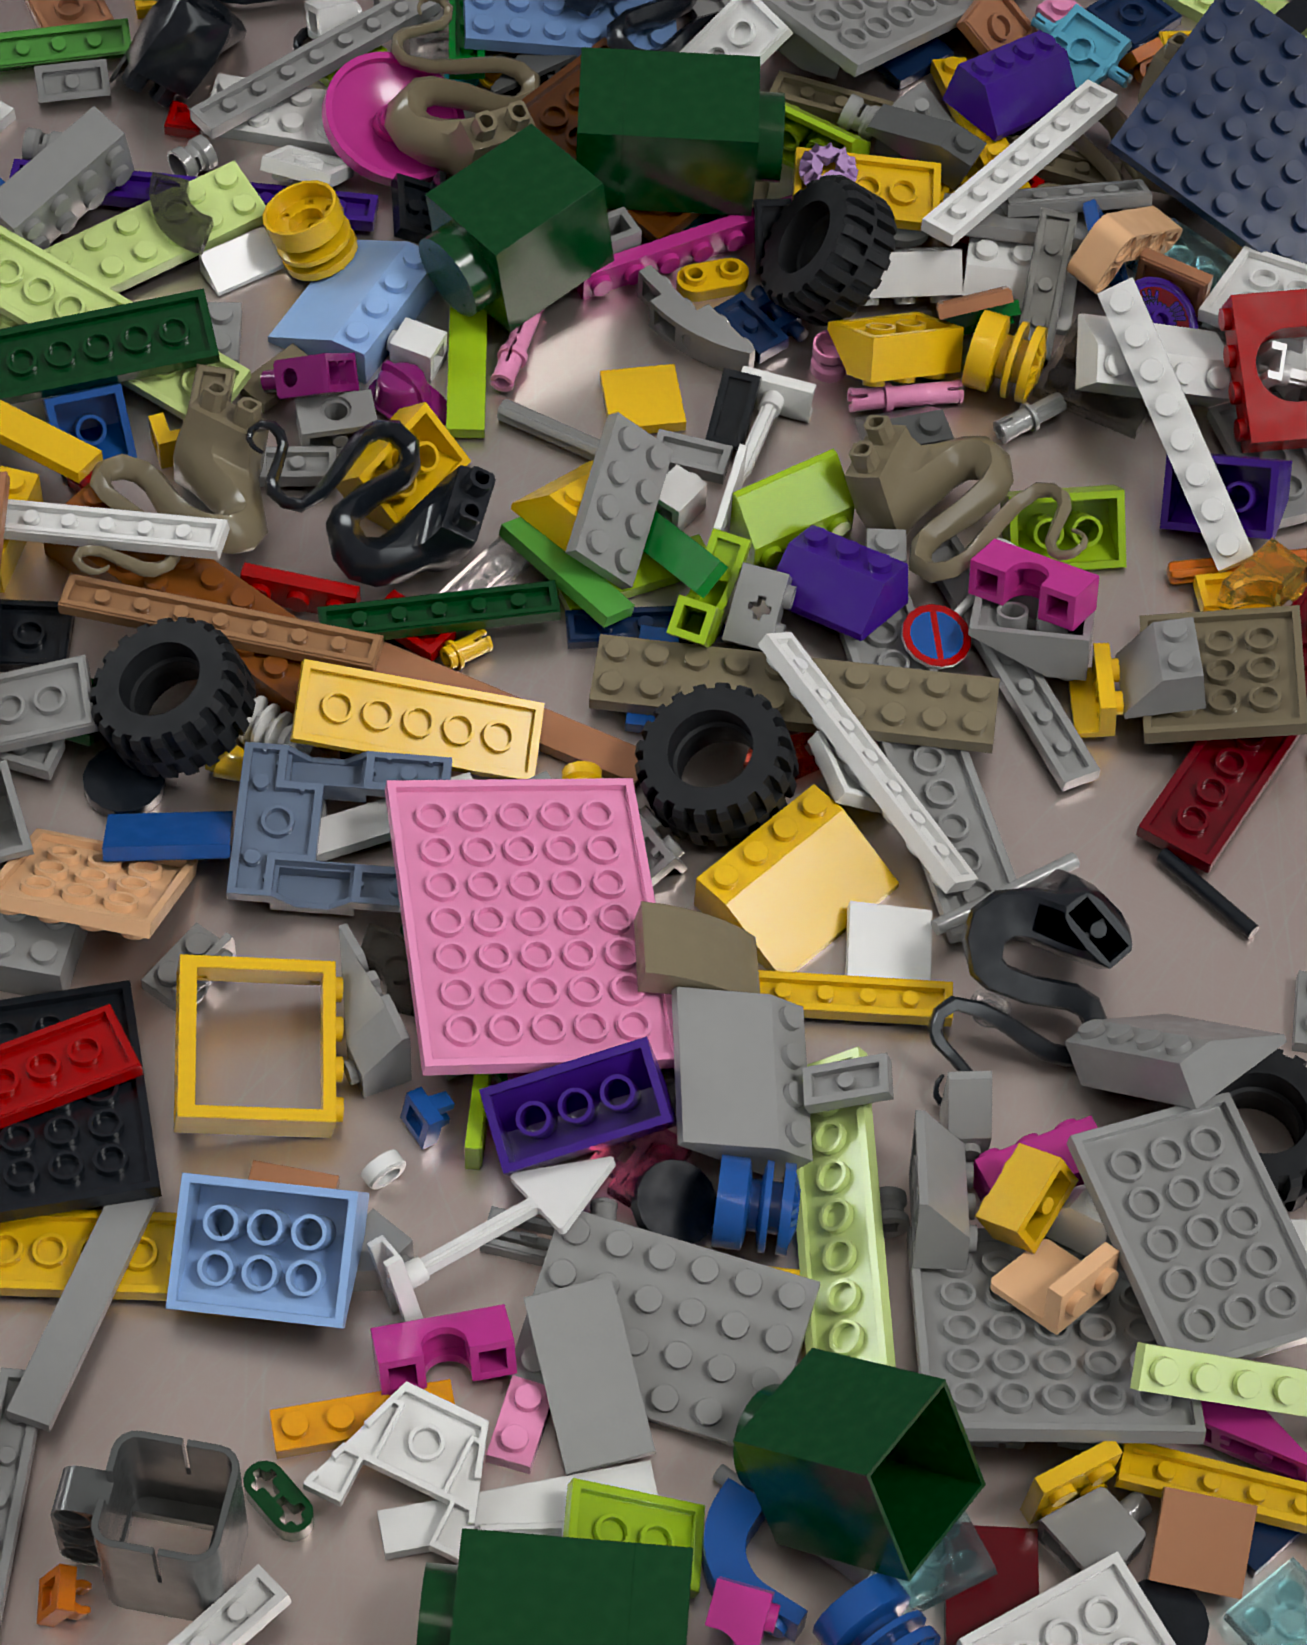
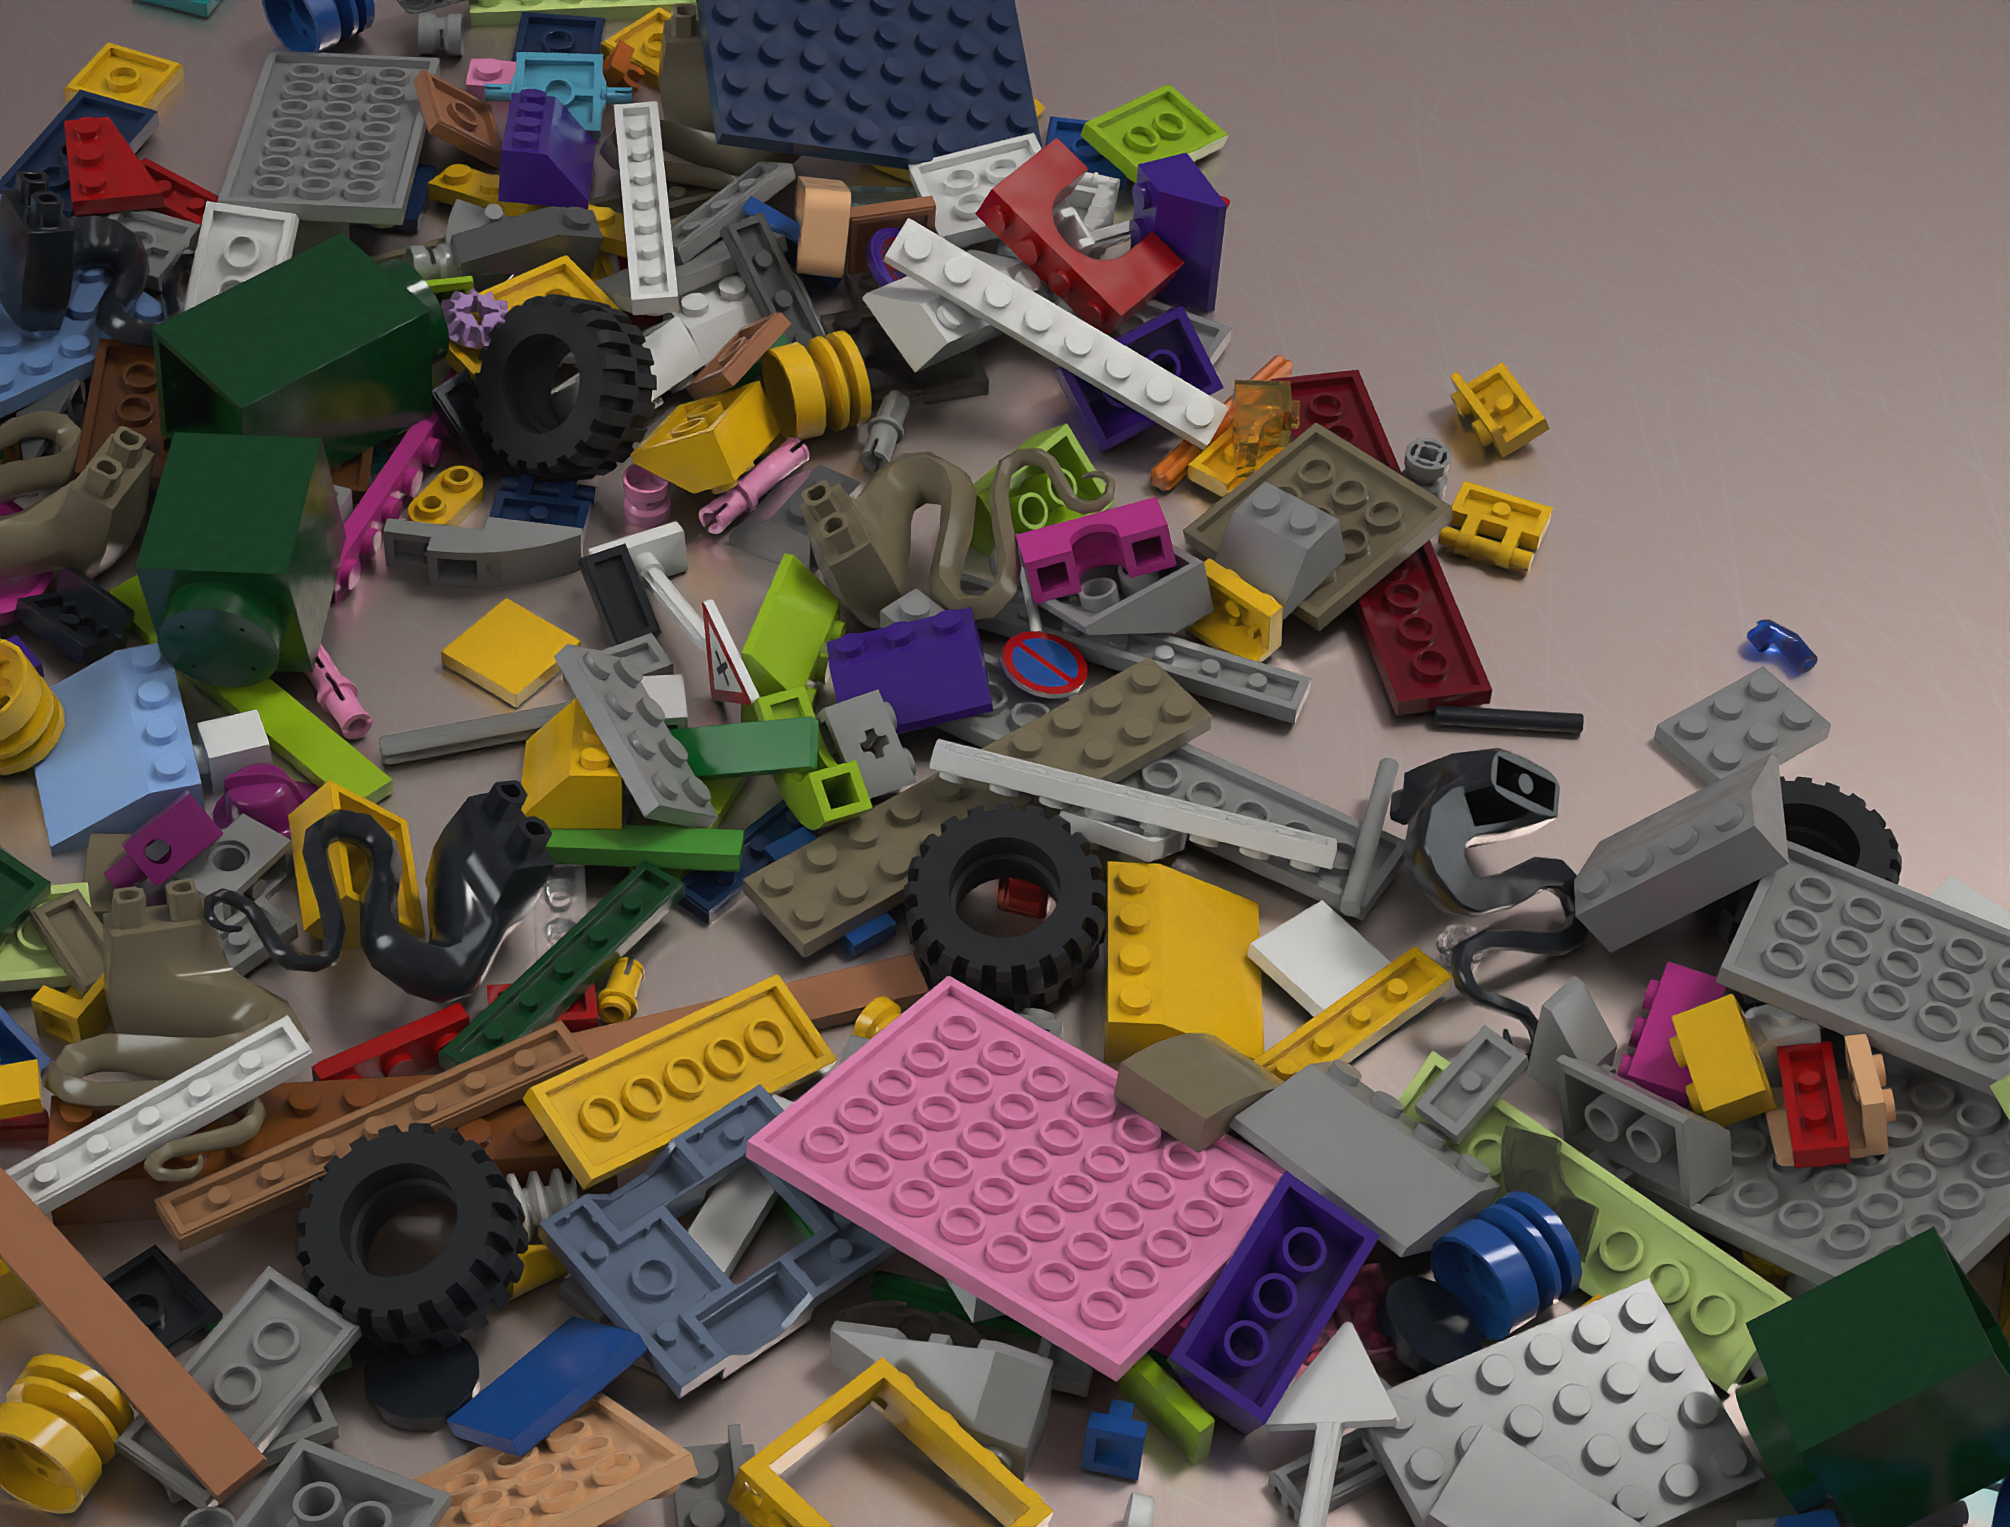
camera: 45 degrees left, 10 degrees down
none -> clear smoke tile [1501,1125,1600,1263]
none -> red plate [1776,1041,1851,1168]

